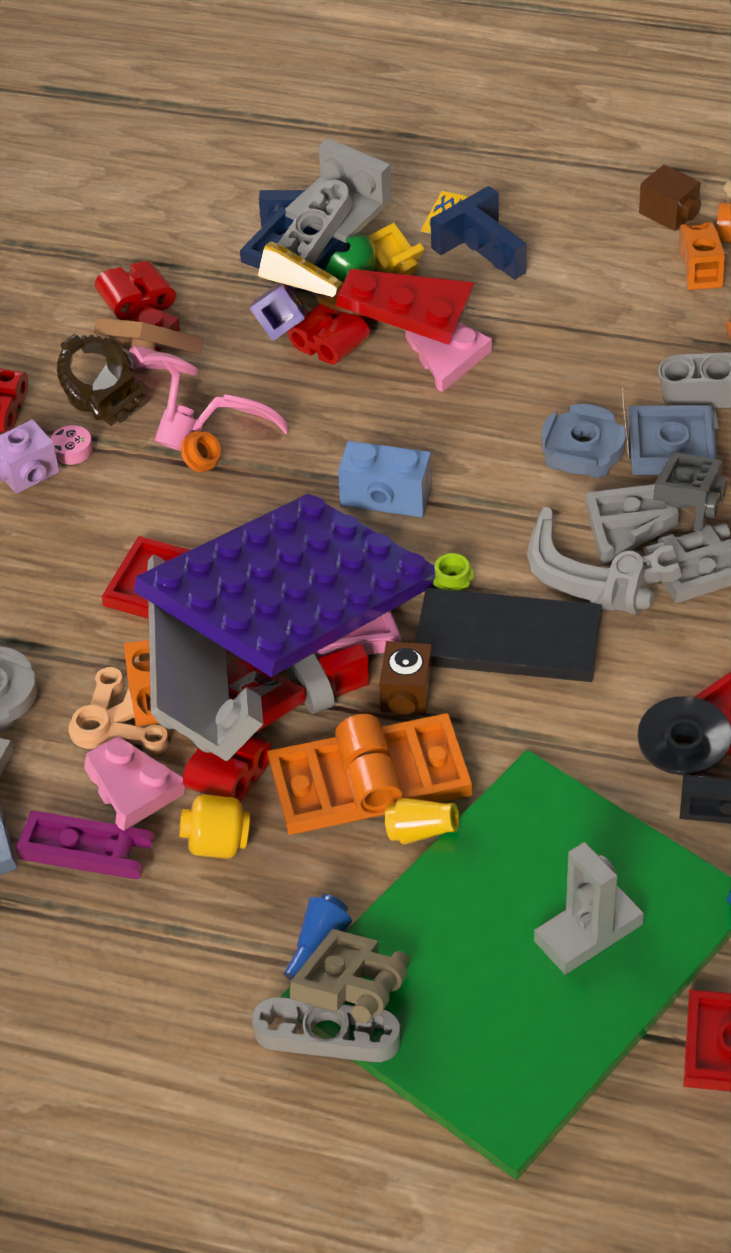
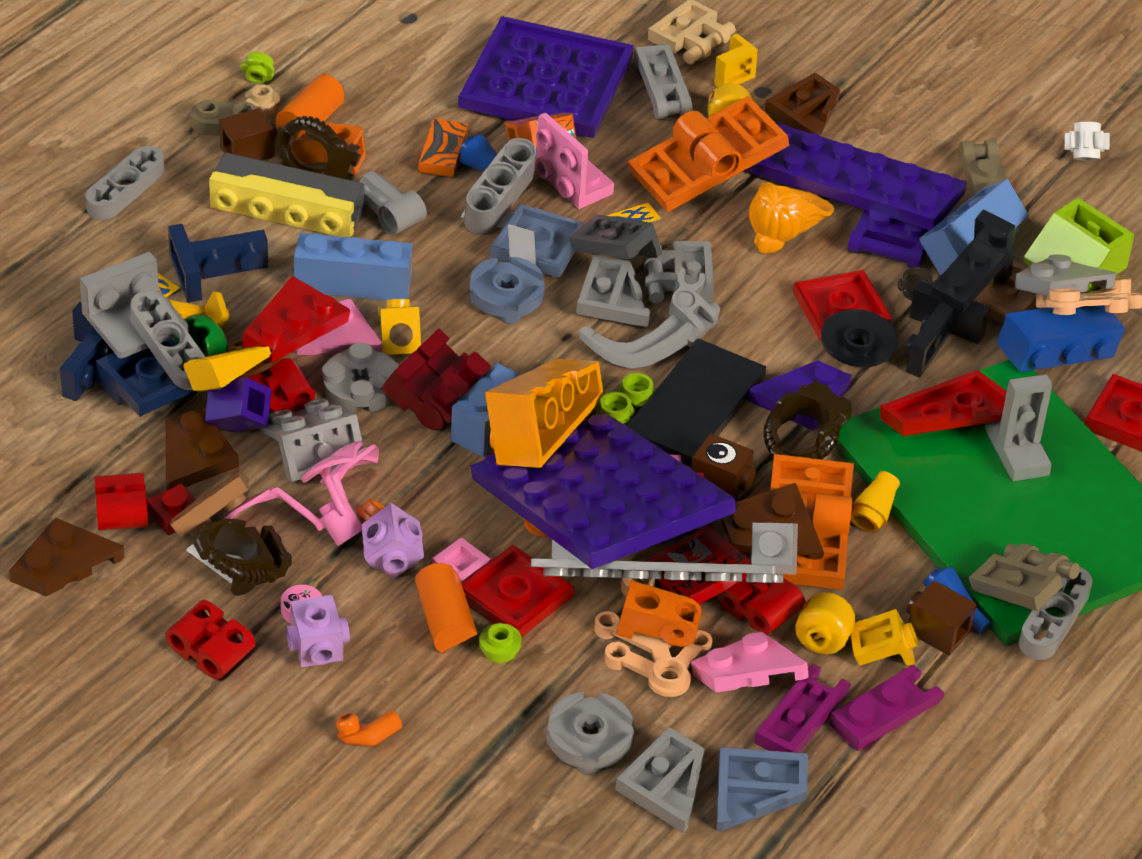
camera: 75 degrees left, 5 degrees down
none -> reddish brown wing [9,518,124,596]
none -> light grey beam [85,146,165,220]
none -> reddish brown wing [165,407,239,490]
none -> dark tan plate [190,100,261,135]
none -> light yellow piece [209,153,364,237]
none -> light grey bracket [259,399,364,482]
none -> dark brown piece [274,116,361,181]
none -> medium blue brick [294,233,413,300]
none -> light grey plate [322,343,399,412]
none -> light grey piece [359,171,427,235]
none -> lavender brick [361,503,424,579]
none -> yellow bracket [378,299,421,355]
none -> dark red hips [380,328,491,430]
none -> orange brick [415,563,477,653]
none -> bright pink tile [432,537,491,583]
none -> lime plate [479,623,522,663]
none -> light orange wedge [485,359,604,468]
none -> lime plate [618,373,656,409]
none -> reddish brown wing [720,483,824,560]
none -> dark purple wing [748,360,852,430]
none -> dark brown piece [763,380,852,462]
none -> magenta hinge [829,665,944,751]
none -> yellow bracket [850,609,918,666]
none -> red wing [880,370,1007,436]
none -> reddish brown brick [906,580,977,656]

